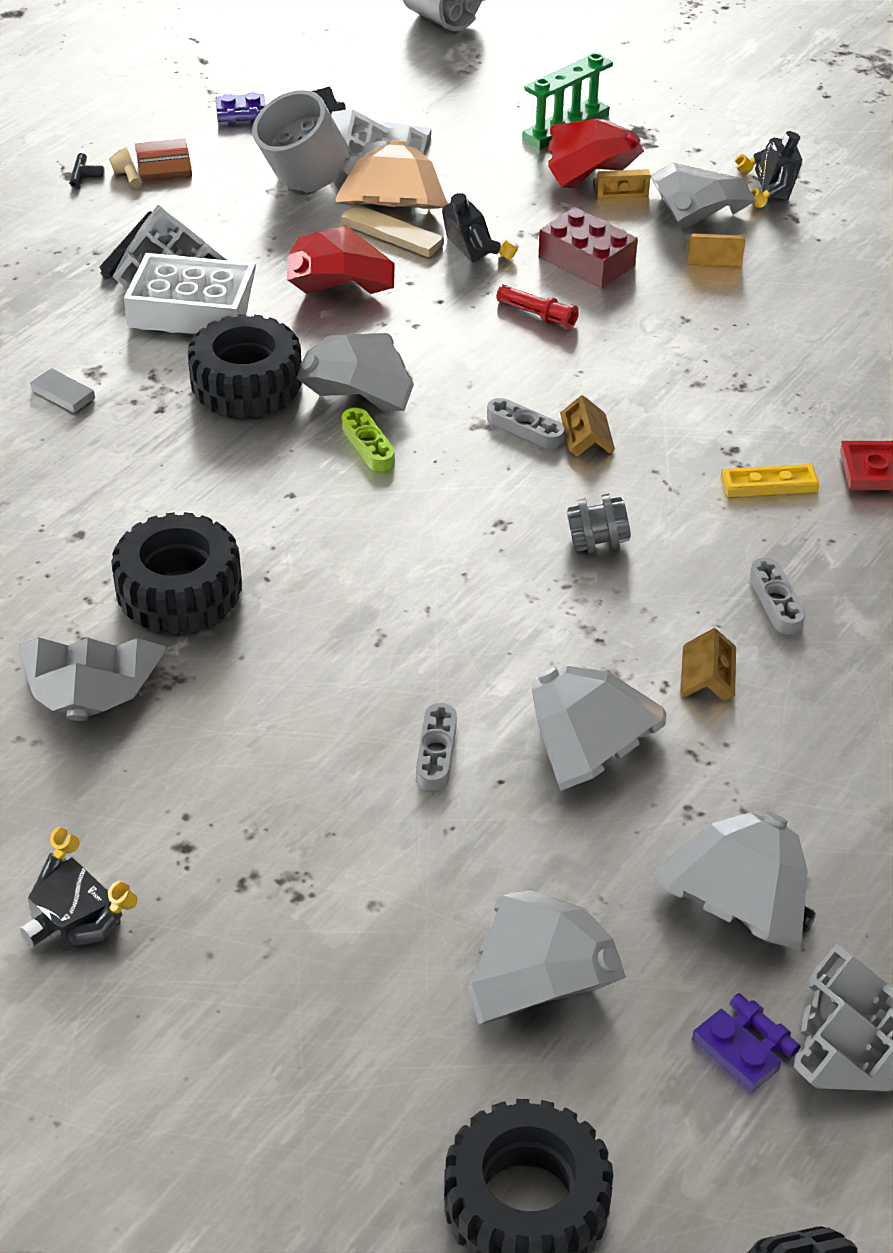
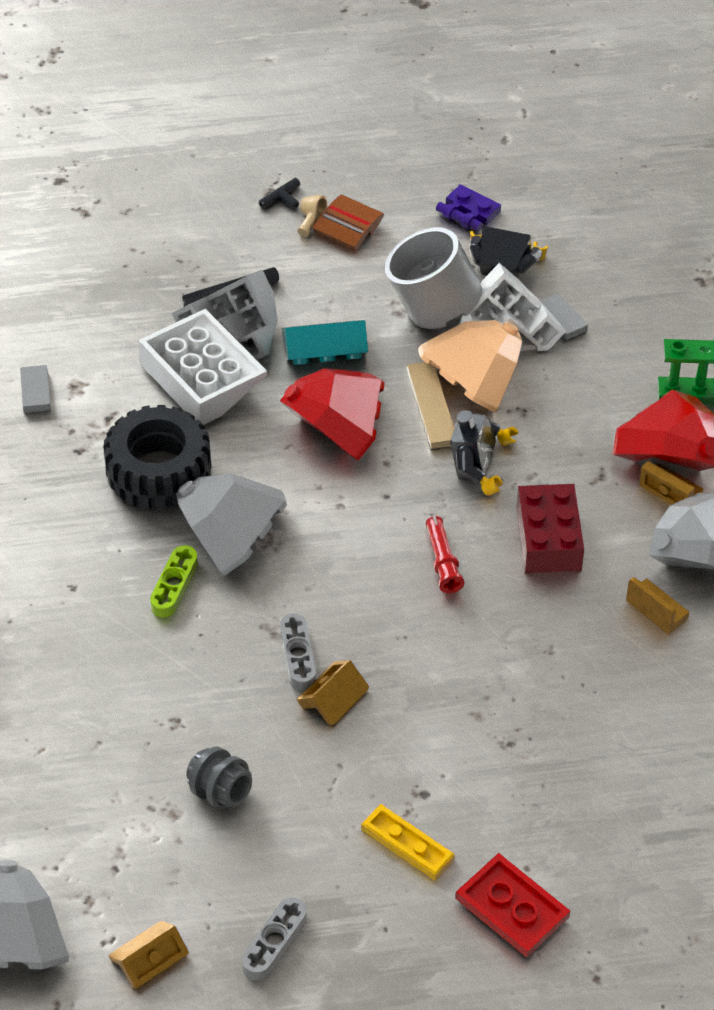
camera: 45 degrees right, 5 degrees up
none -> teal slope [282,320,368,365]

